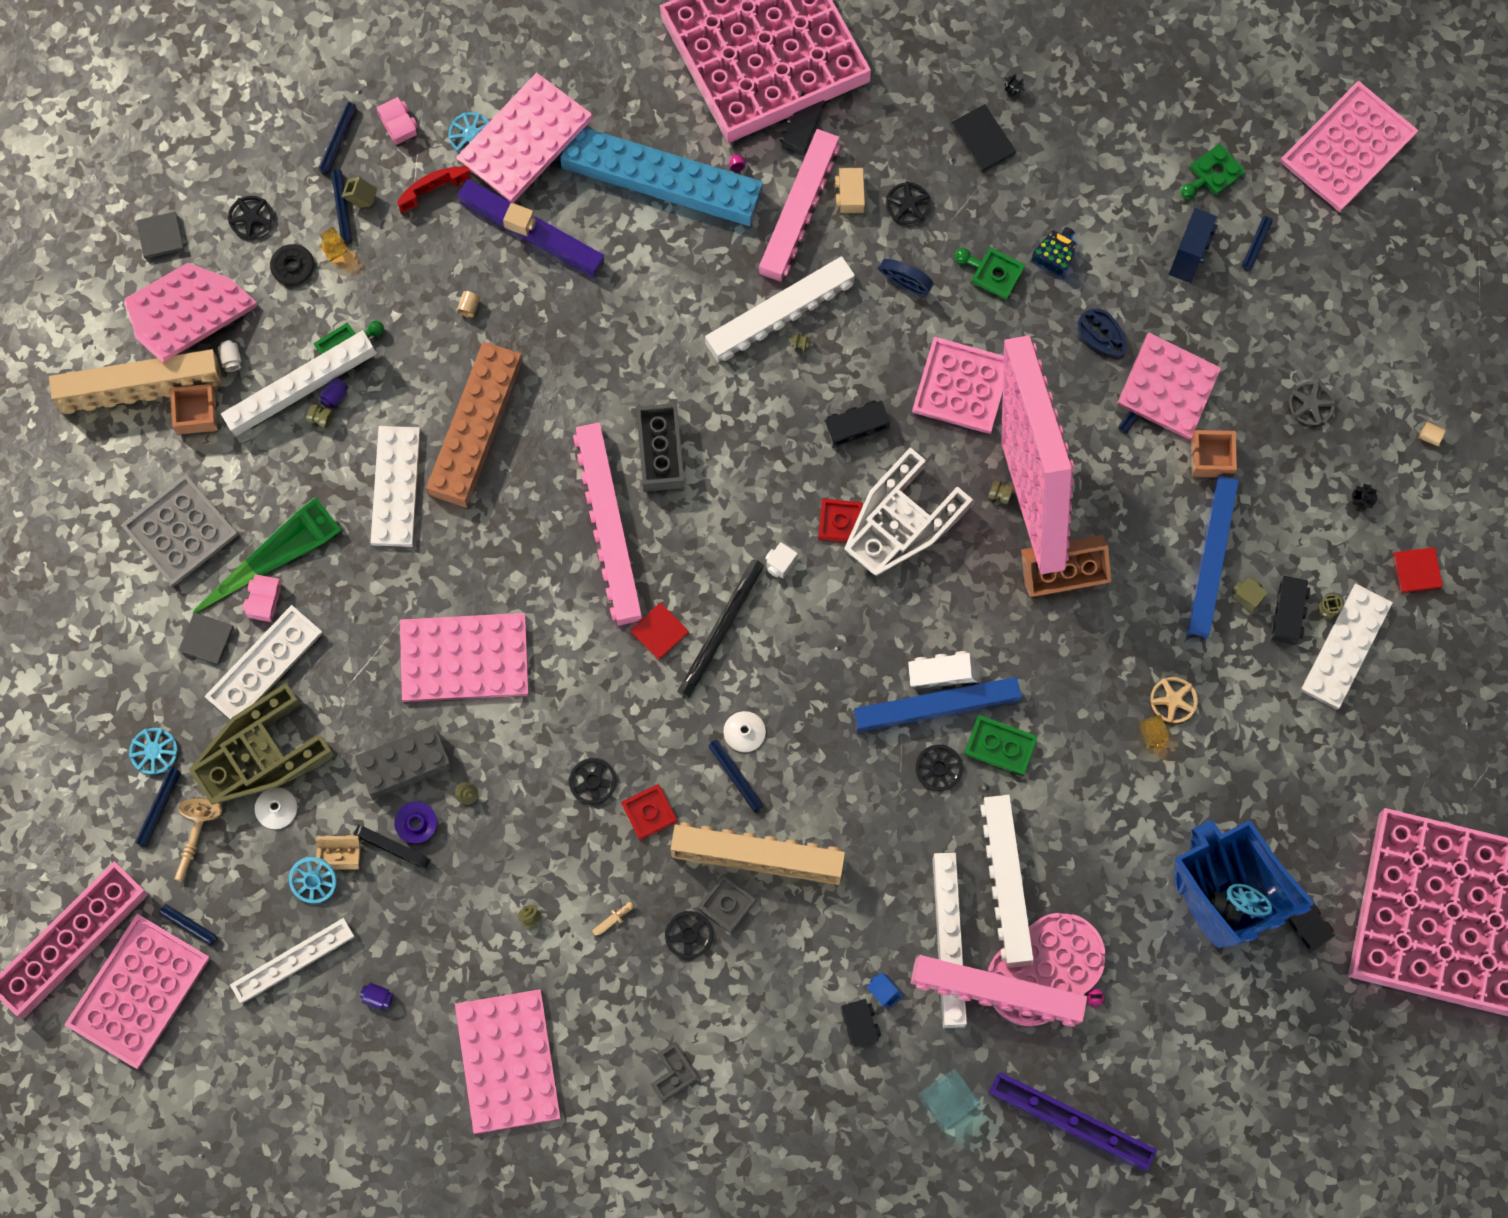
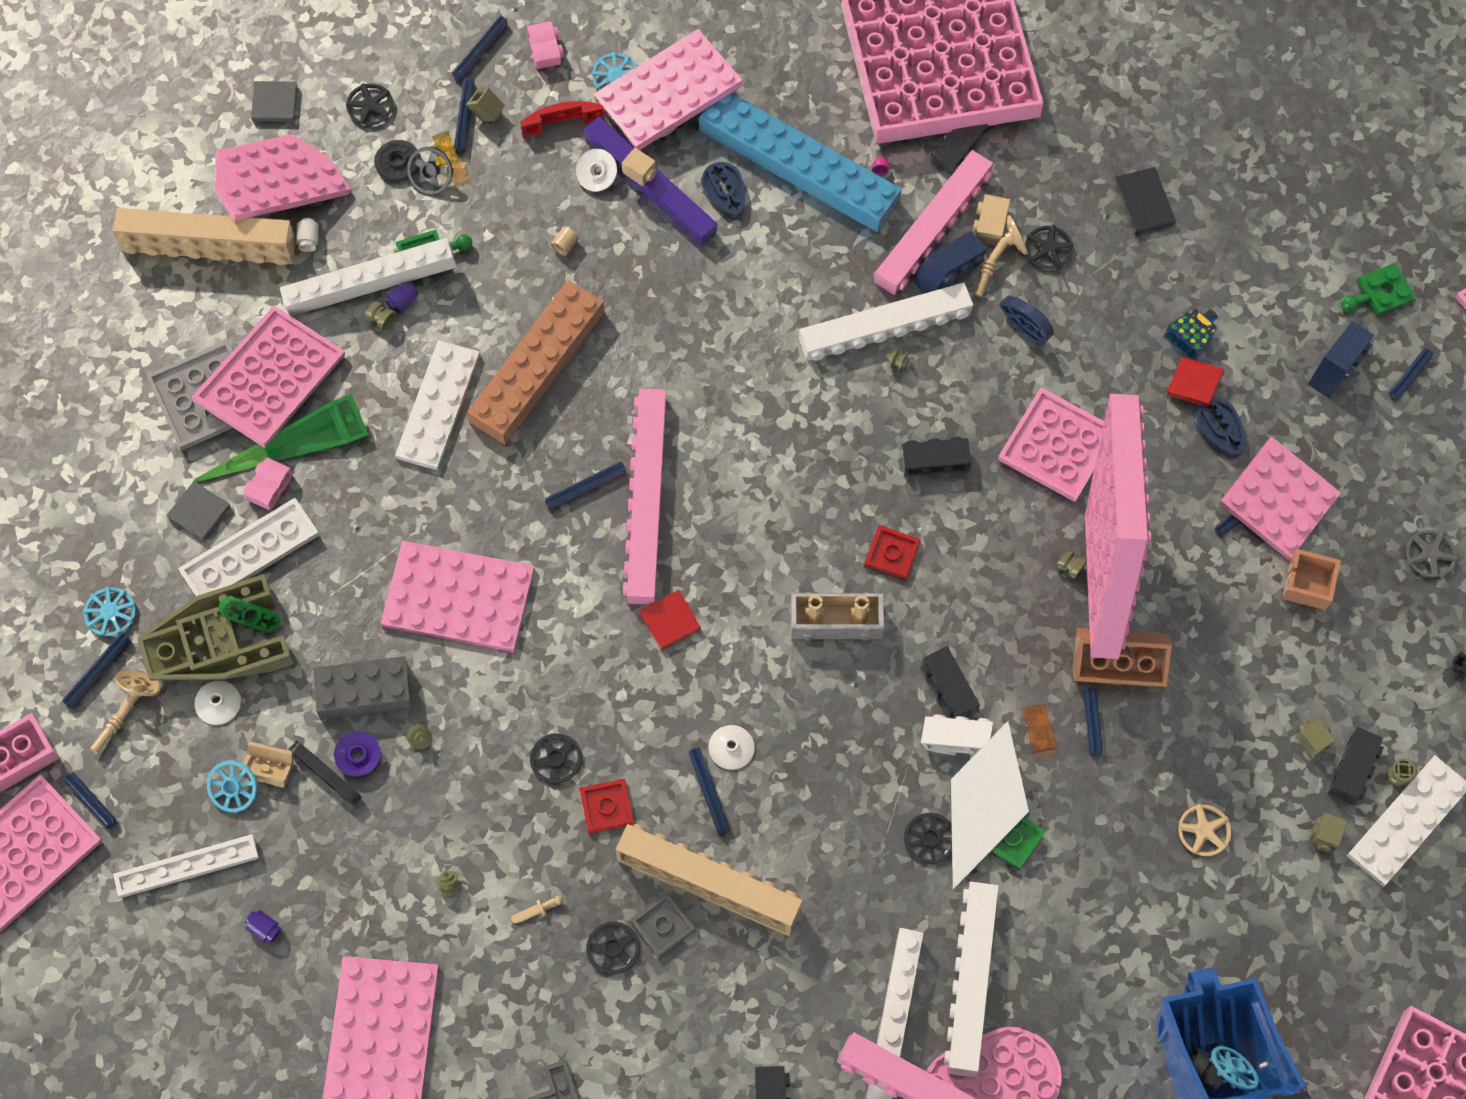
camera: 15 degrees right, 5 degrees down
nougat piece [170,384,218,435] -> none
dark grey brick [636,403,684,492] -> none
black piece [677,560,764,698] -> none
white brick [765,542,798,578] -> none
white wedge [844,447,973,576] -> none
blue tile [854,677,1023,733] -> none
blue brick [867,973,905,1009] -> none
green plate [955,247,1025,300] -> none
black wheel [1003,74,1025,96] -> none
clear yellow brick [1138,714,1170,750] -> none
blue tile [1186,475,1239,639] -> none
none -> bright pink plate [192,306,345,448]
none -> green beam [219,596,280,632]
none -> wheel [407,147,454,195]
none -> dark blue axle [544,461,626,510]
none -> white dish [576,149,617,192]
none -> dark blue piece [701,162,745,219]
none -> piece [790,592,884,640]
none -> dark blue wedge [914,231,988,294]
none -> black brick [920,646,980,719]
none -> white sticker [951,721,1029,889]
none -> tan dish [974,215,1028,298]
none -> clear orange tile [1022,704,1056,754]
none -> dark blue axle [1084,688,1103,755]
none -> red tile [1167,357,1224,407]
none -> olive brick [1310,812,1347,852]

